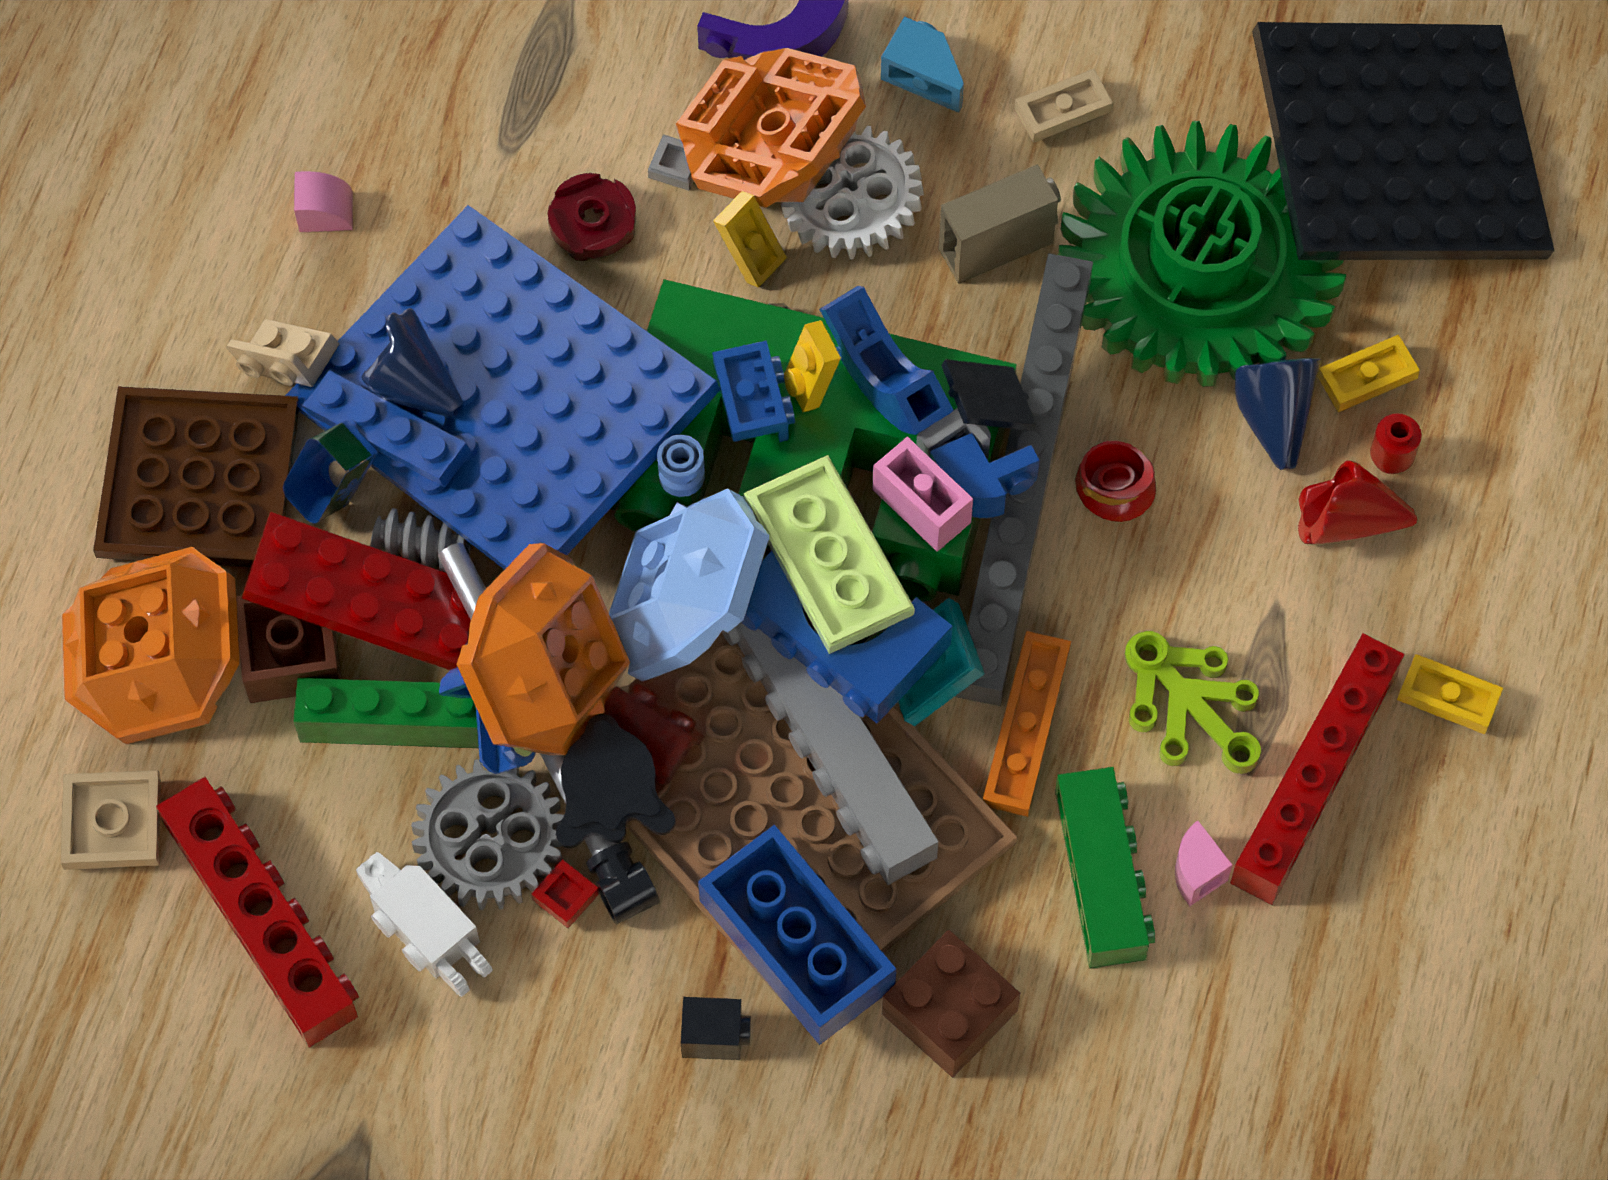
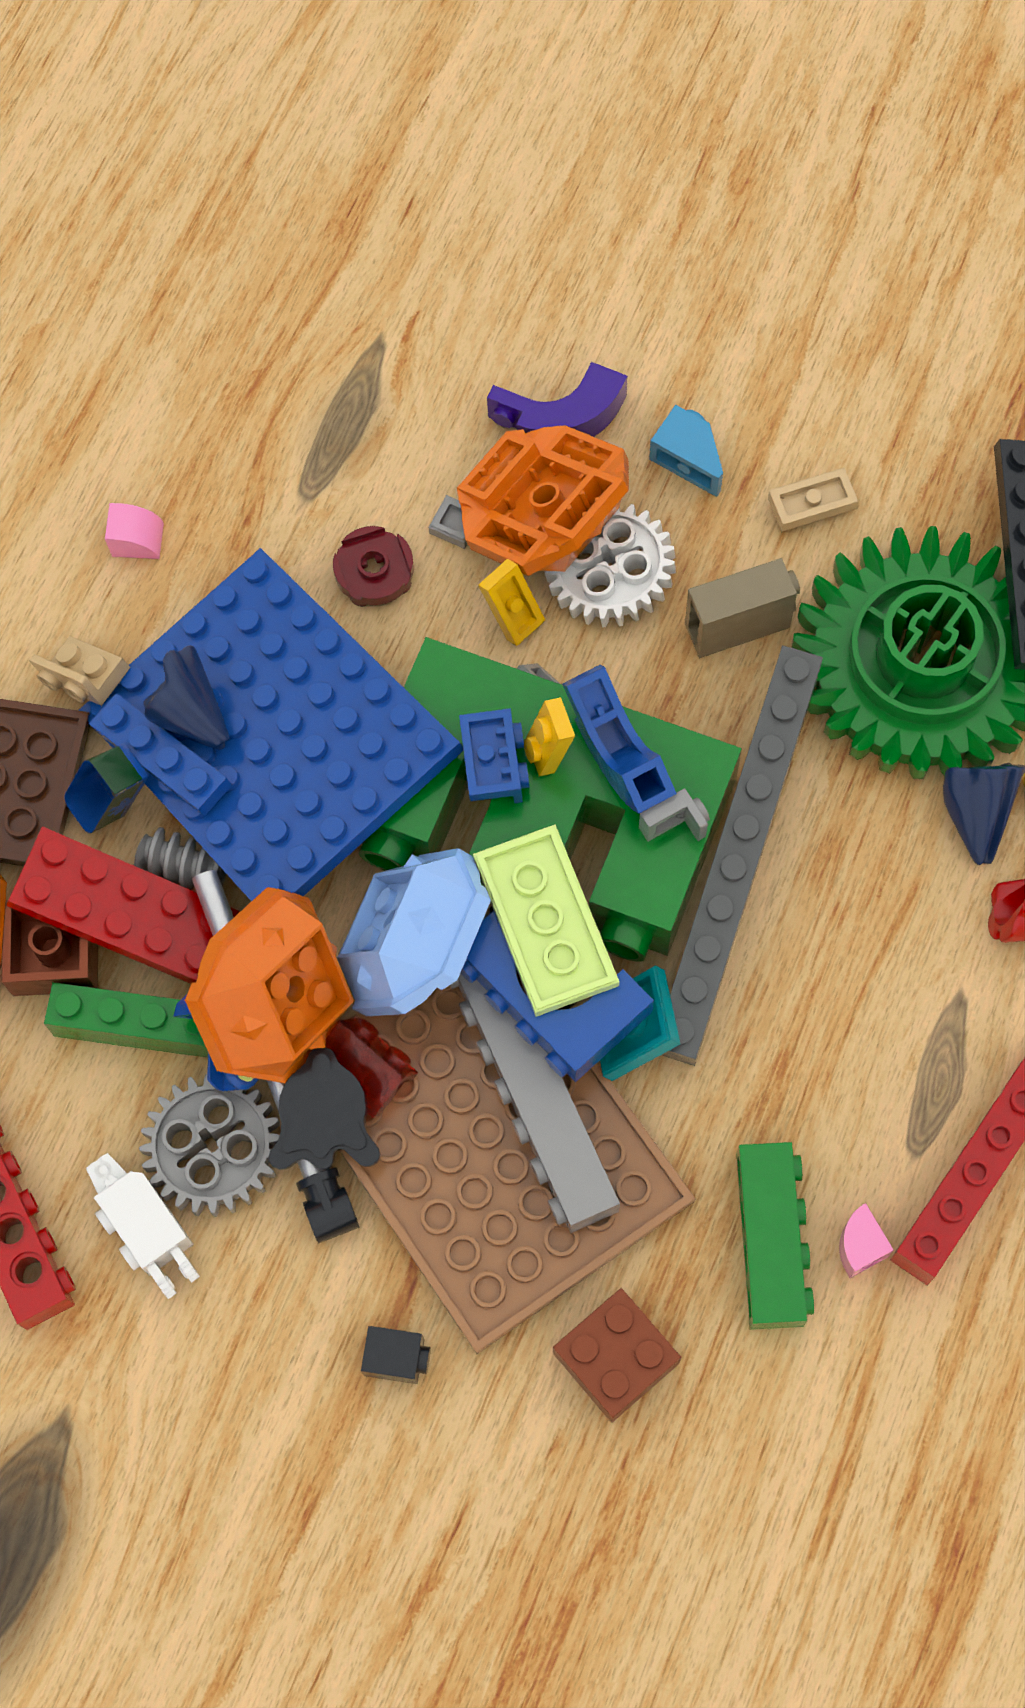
camera: 10 degrees right, 5 degrees up
red plate [531,859,599,929] -> none
medium blue wheel [657,435,705,497] -> none
blue brick [698,825,896,1045] -> none
bright pink brick [872,436,973,552] -> none
blue brick [930,433,1040,518] -> none
black piece [941,359,1036,431] -> none
orange plate [983,631,1071,817] -> none
red piece [1075,441,1156,522] -> none
lime plant [1125,631,1261,774] -> none

